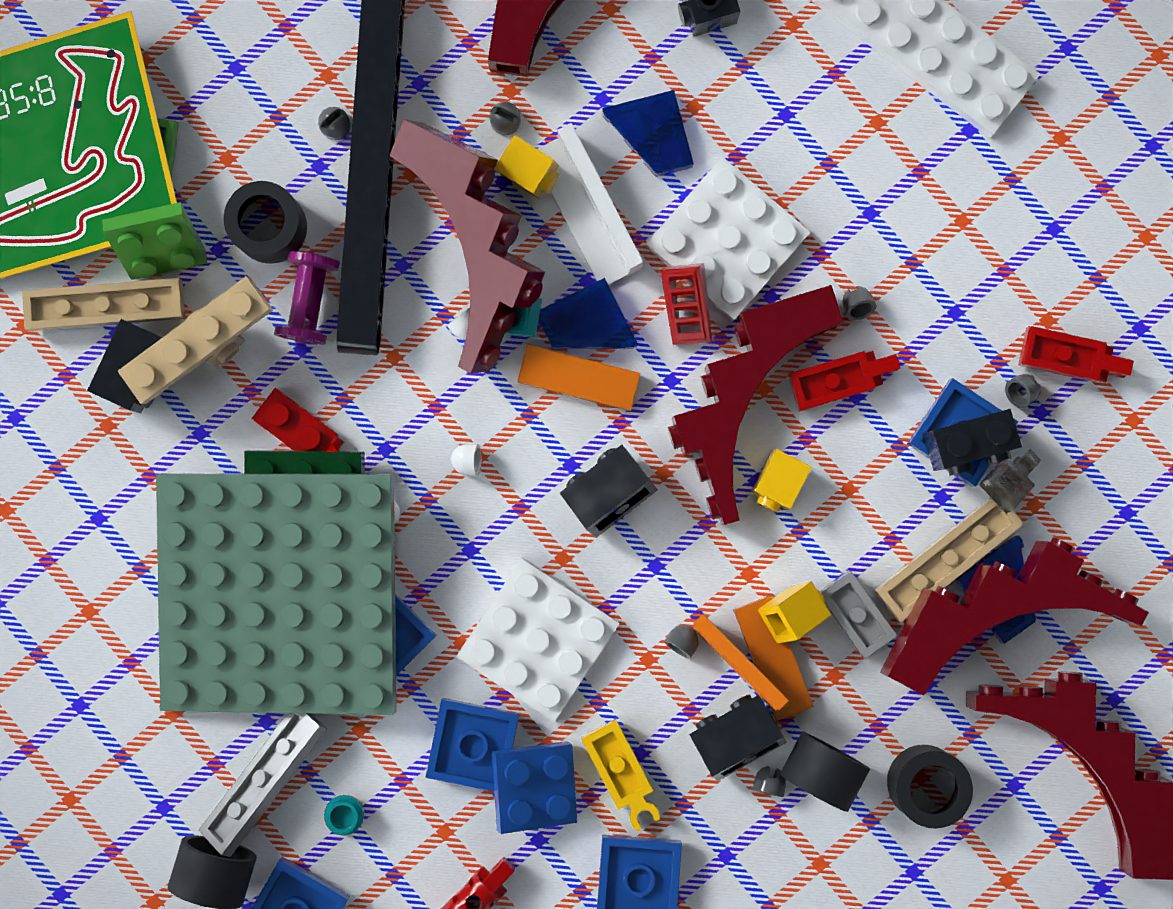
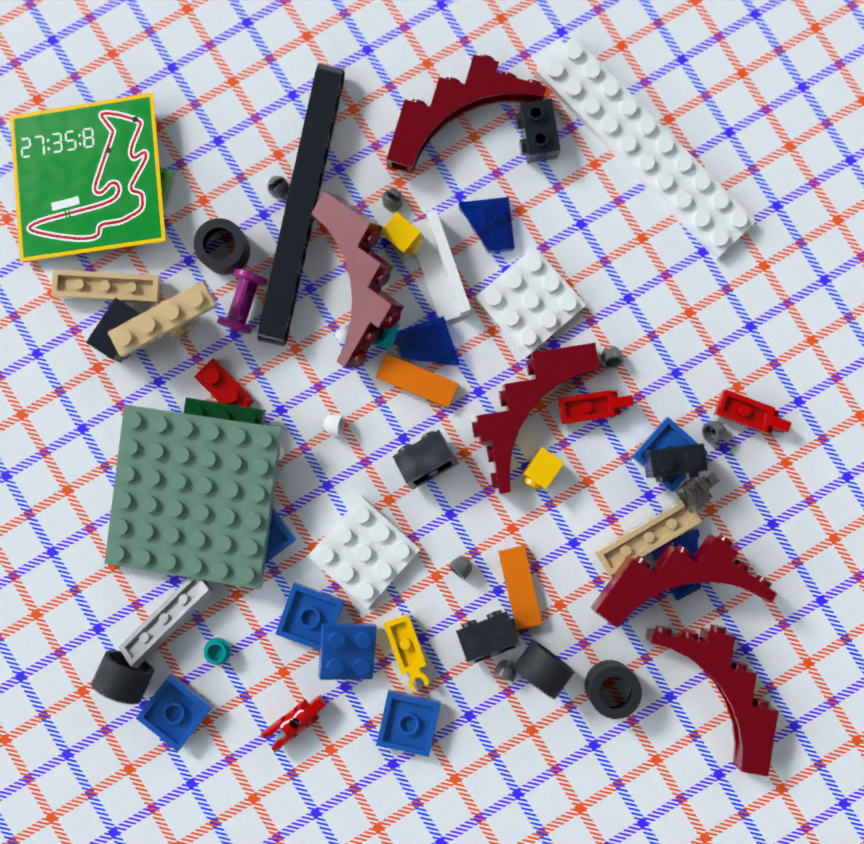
camera: 10 degrees right, 0 degrees up
bright green plate [102,202,207,280] -> none
red slope [661,263,712,345] -> none
orange tile [693,614,789,713] -> none
yellow brick [758,581,831,644] -> none
light grey plate [820,571,897,659] -> none

